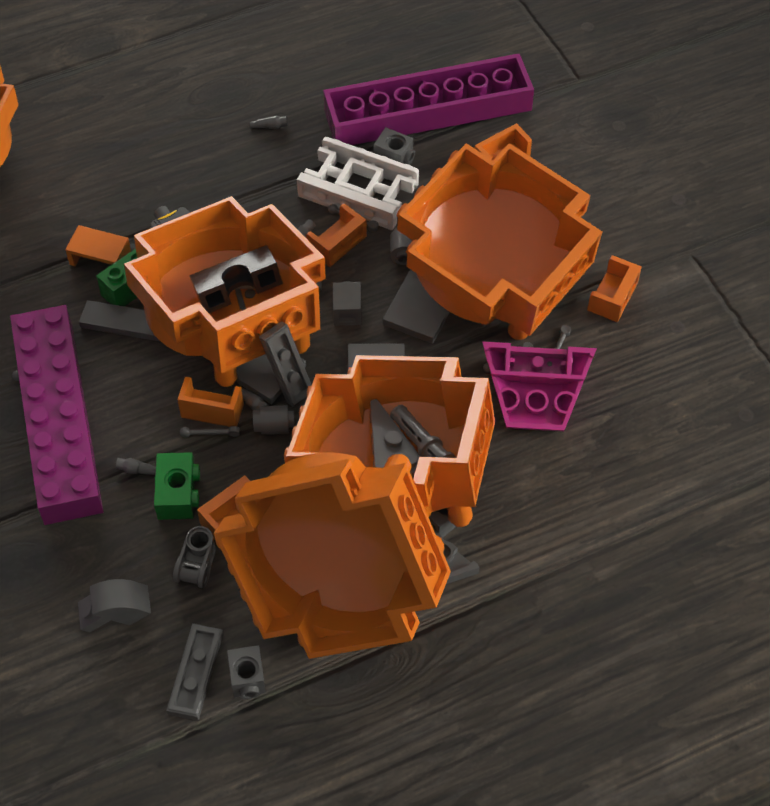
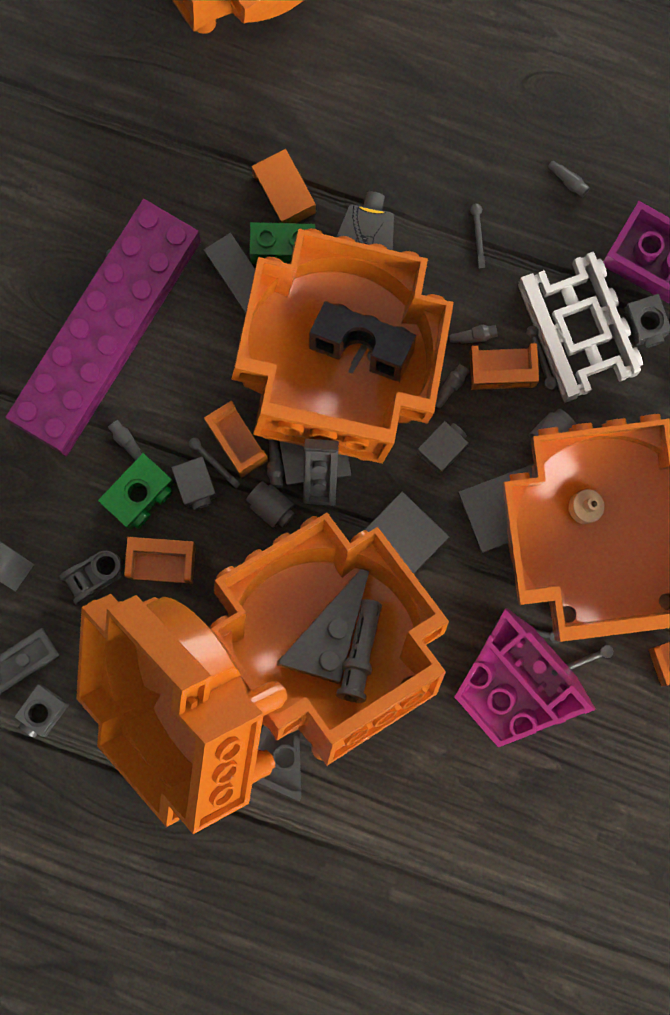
camera: 45 degrees right, 25 degrees up
none -> dark grey brick [171,456,217,510]
none -> dark grey hinge [470,203,485,269]
none -> tan tile [569,489,604,524]

